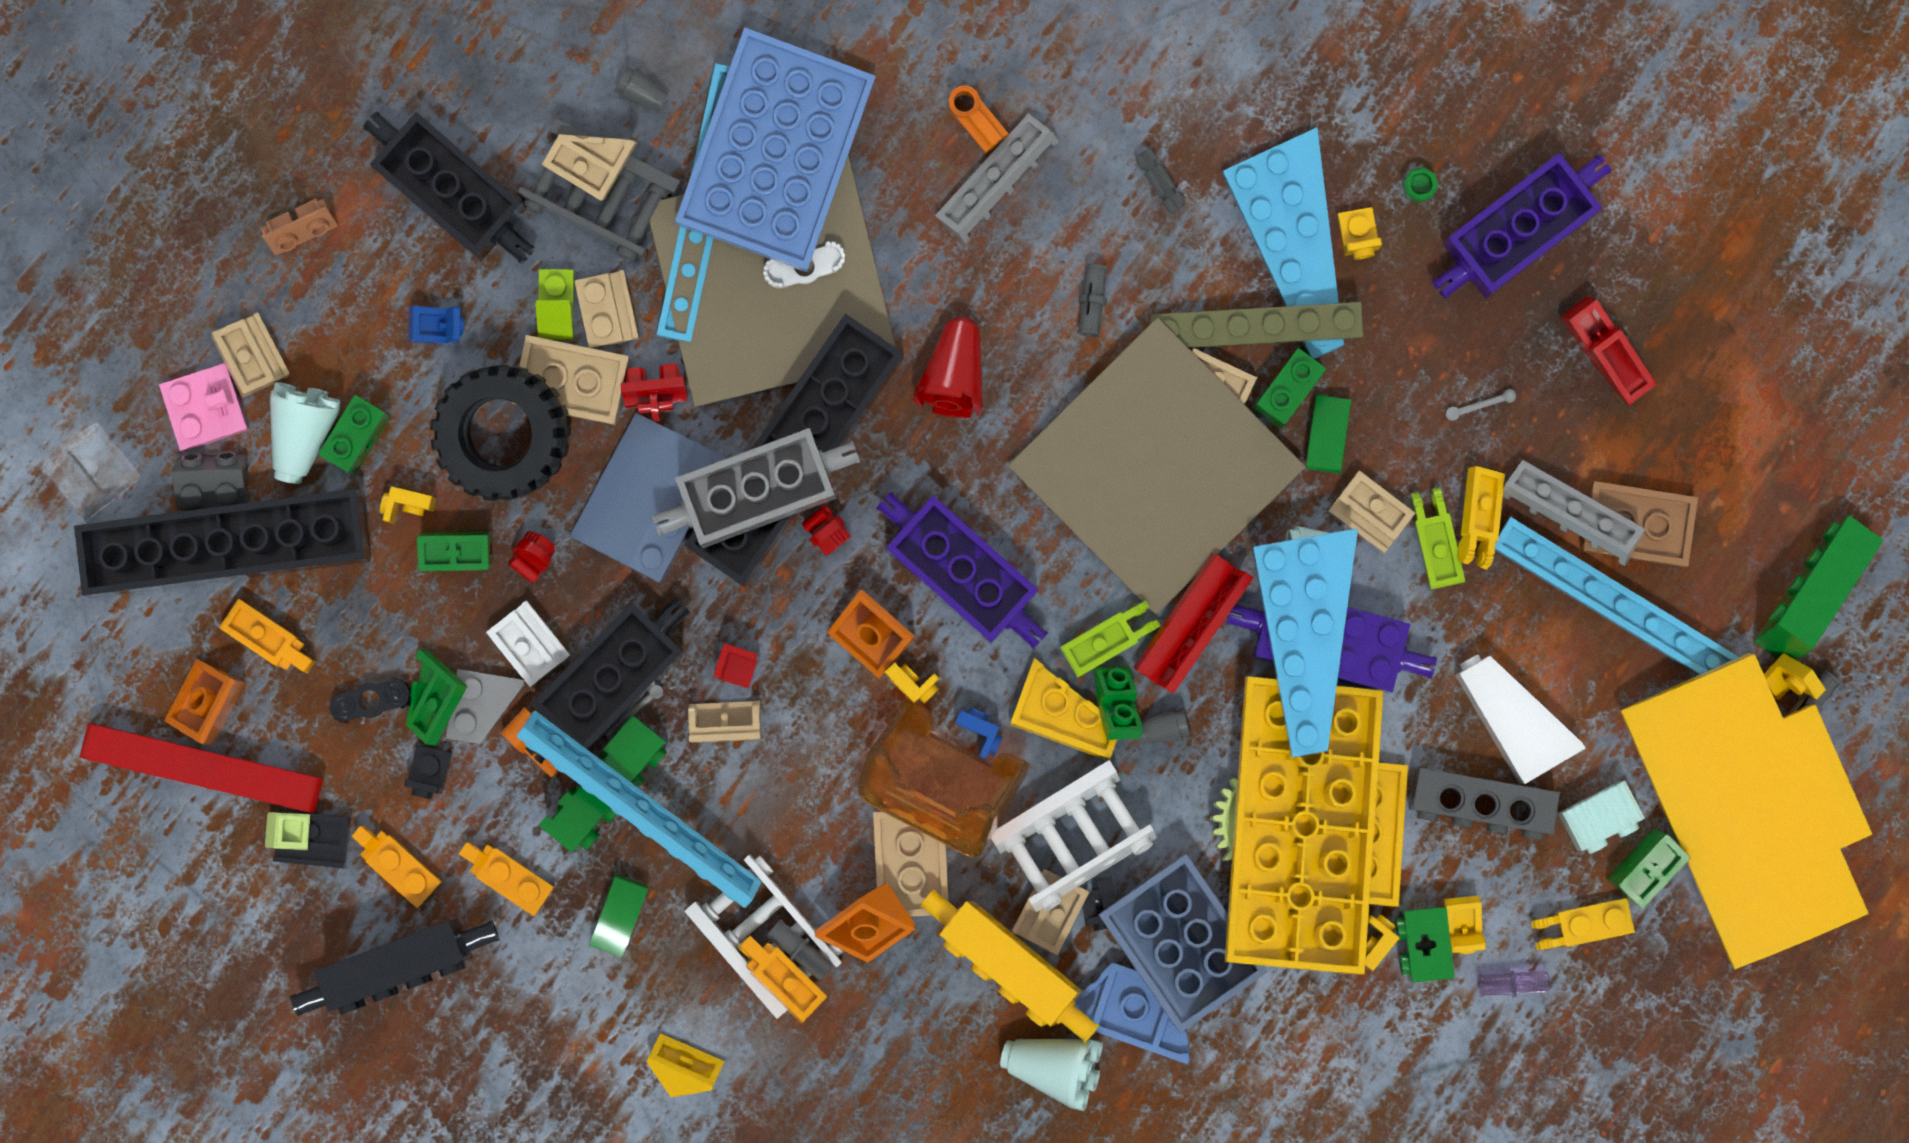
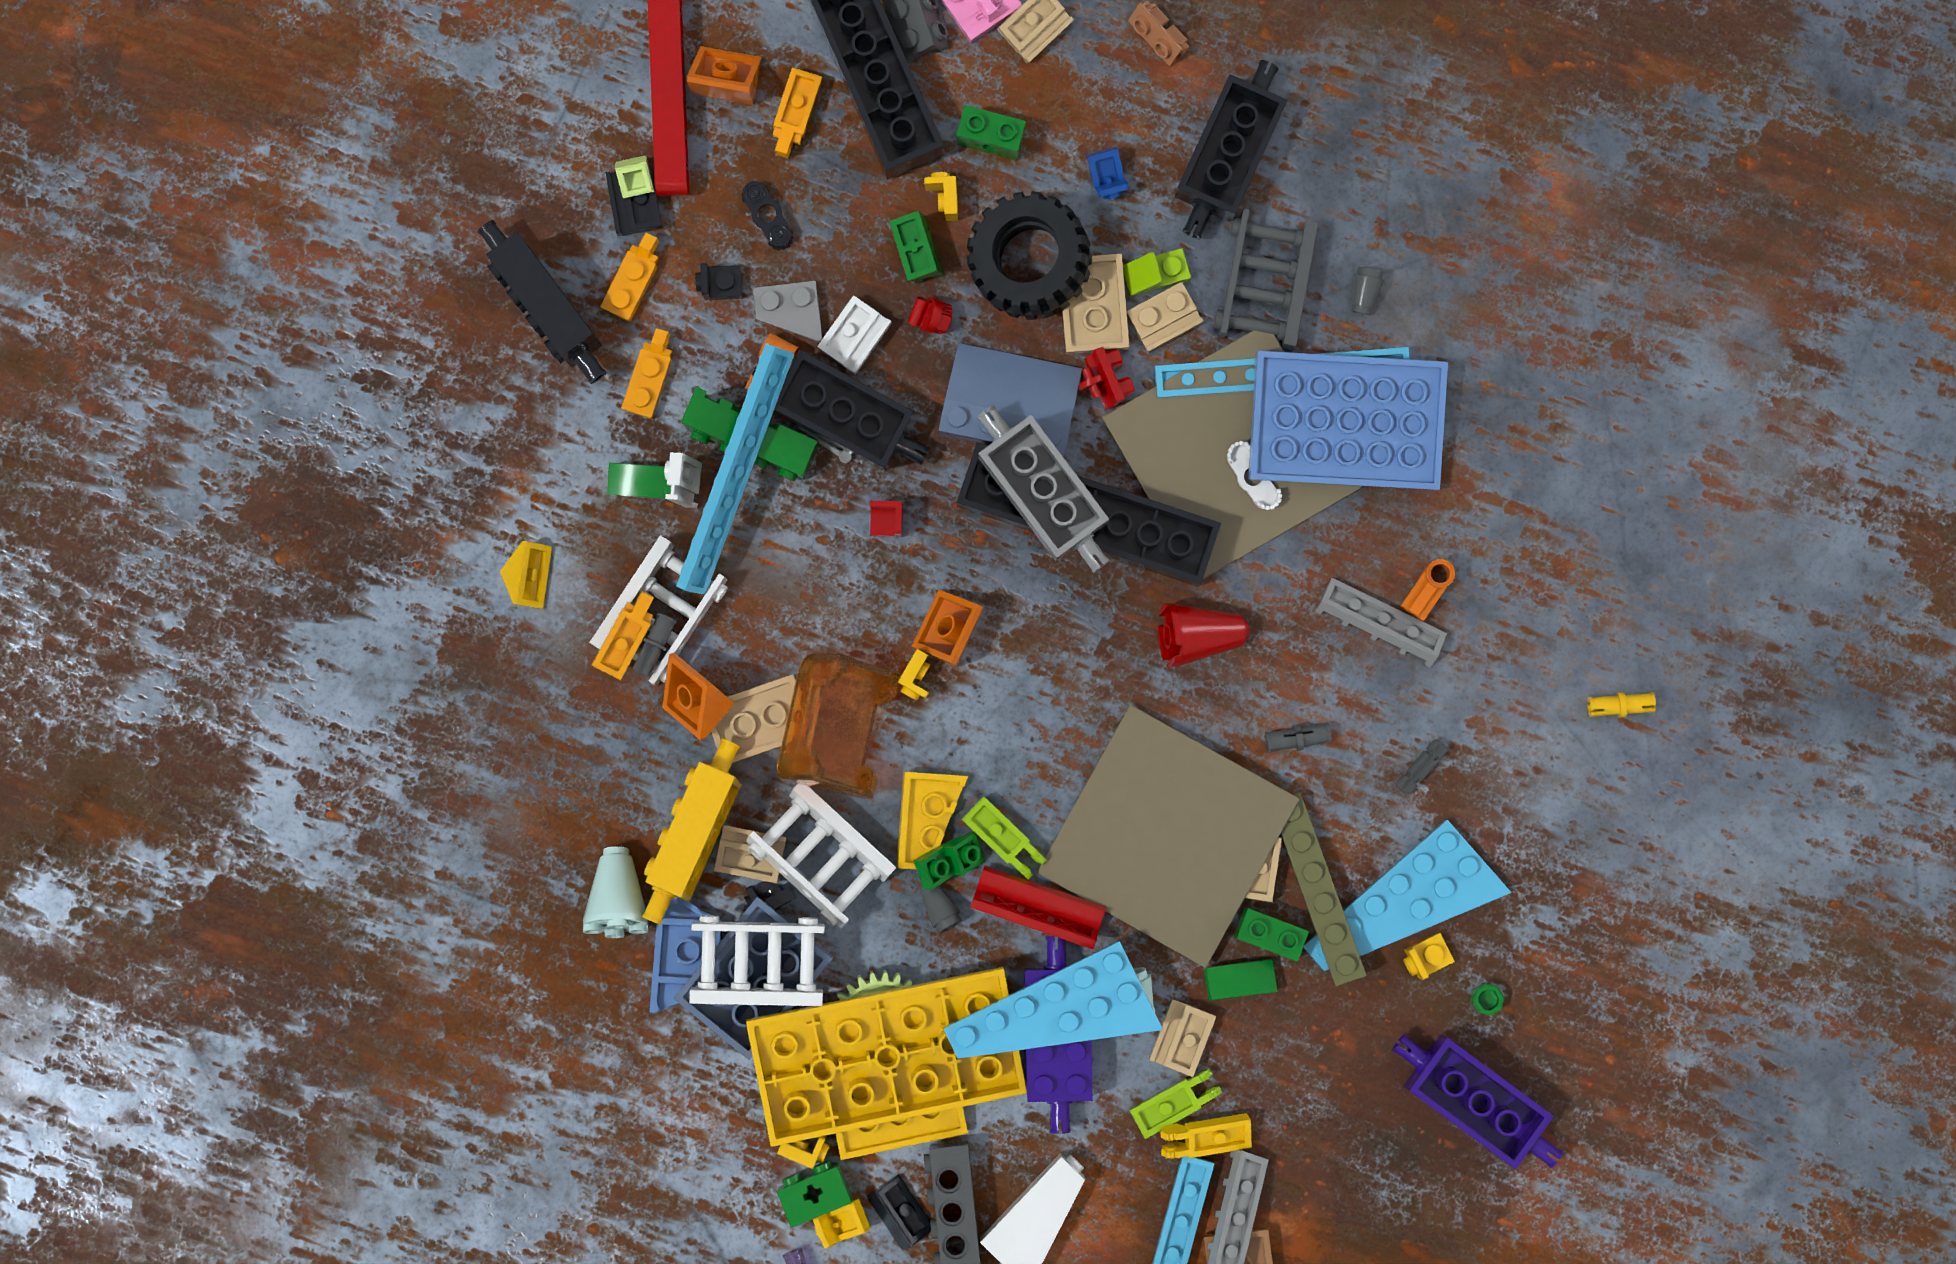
camera: 75 degrees right, 0 degrees up
light aqua cone [270,382,341,484] -> none
green wing [406,649,468,746] -> none
tan wing [542,134,638,201] -> none
tan hinge [688,701,762,743] -> none
red piece [802,505,851,556] -> none
dark purple brick [876,492,1048,649] -> none
blue bracket [955,707,1003,760] -> none
light grey hinge [1445,389,1517,421] -> none
red slope [1559,296,1657,405] -> none
none -> white plate [664,452,702,508]
none -> white fence [689,915,825,1006]
none -> black slope [867,1174,931,1250]

